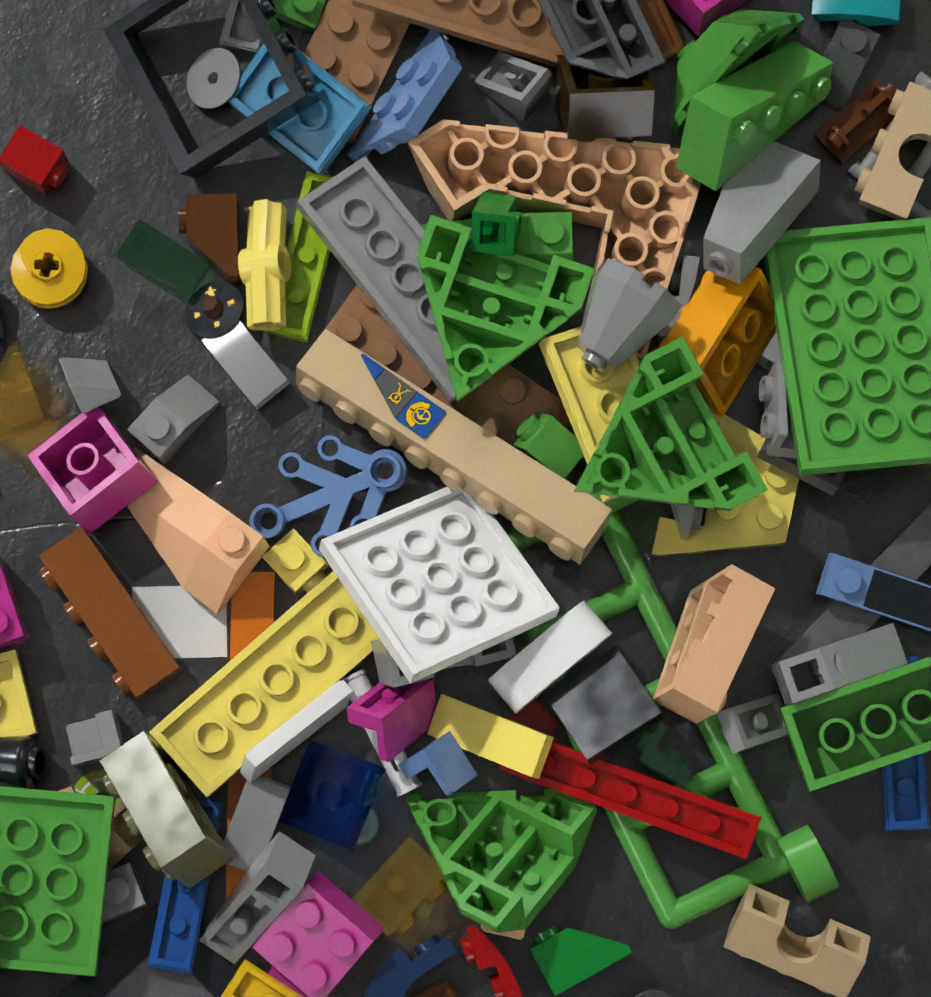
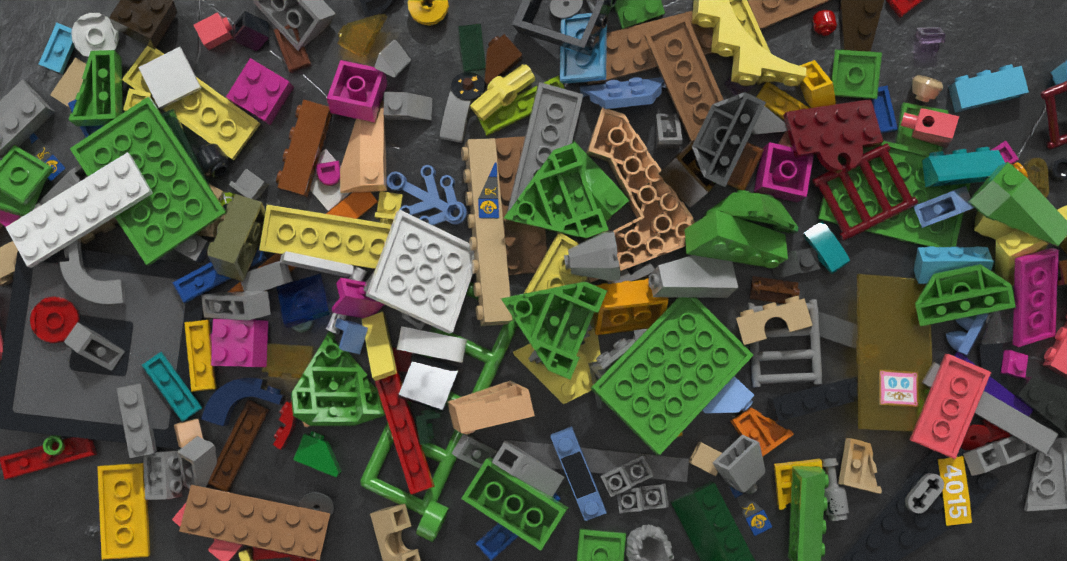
camera: 60 degrees right, 5 degrees up
green brick [470,192,522,257] -> none
bright green brick [512,412,583,479] -> none
none -> dark pink tile [316,161,341,186]

